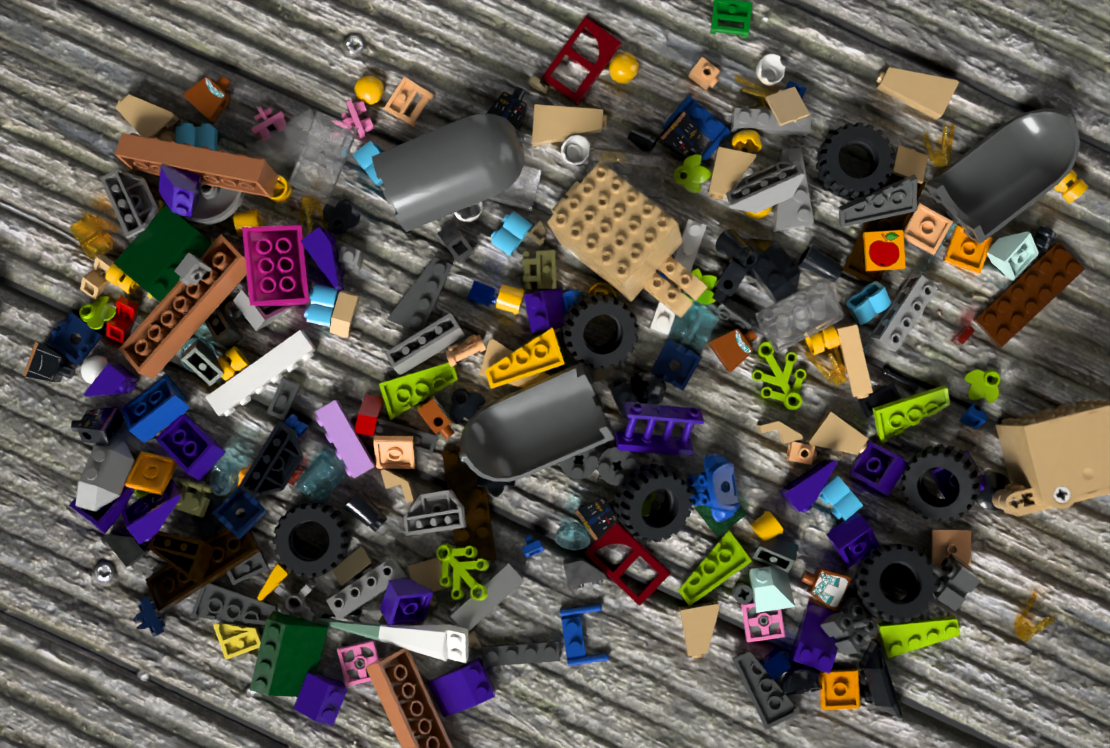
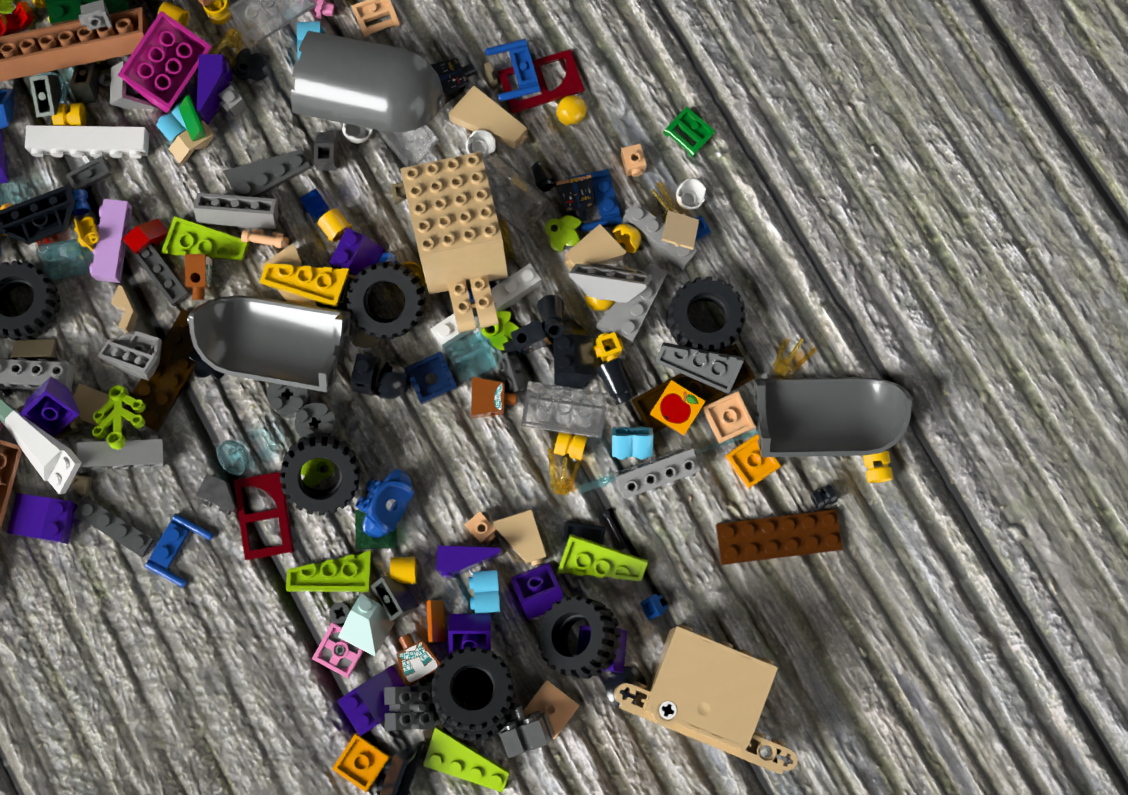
camera: 30 degrees right, 10 degrees down
black plant [343,489,387,532] -> none
light nougat plate [373,436,415,469] -> none
black plate [450,389,486,424] -> none
medium azure brick [491,211,532,257] -> none
olive plate [521,250,557,290] -> none
blue tile [522,534,545,558] -> none
torso [575,497,619,541] -> none
dark purple fence [615,402,704,456] -> none
tan slope [679,601,719,658] -> none
dark grey wing [732,650,800,730] -> none
lime plant [751,342,806,410] -> none
tan slope [757,421,803,444] -> none
clear blue brick [759,647,792,680] -> none
black cylinder [783,663,823,695] -> none
tan slope [835,321,873,399] -> none
tan slope [876,67,959,120] -> none
tan piece [892,145,928,184] -> none
clear red tile [951,326,975,345] -> none
lime plate [964,370,1001,404] -> none
light aqua slope [987,231,1039,282] -> none
none -> yellow hinge [73,216,99,252]
none -> green slope [179,95,206,141]
none -> orange slope [427,600,446,643]
none -> blue plate [485,39,540,101]
none -> yellow brick [593,332,624,362]

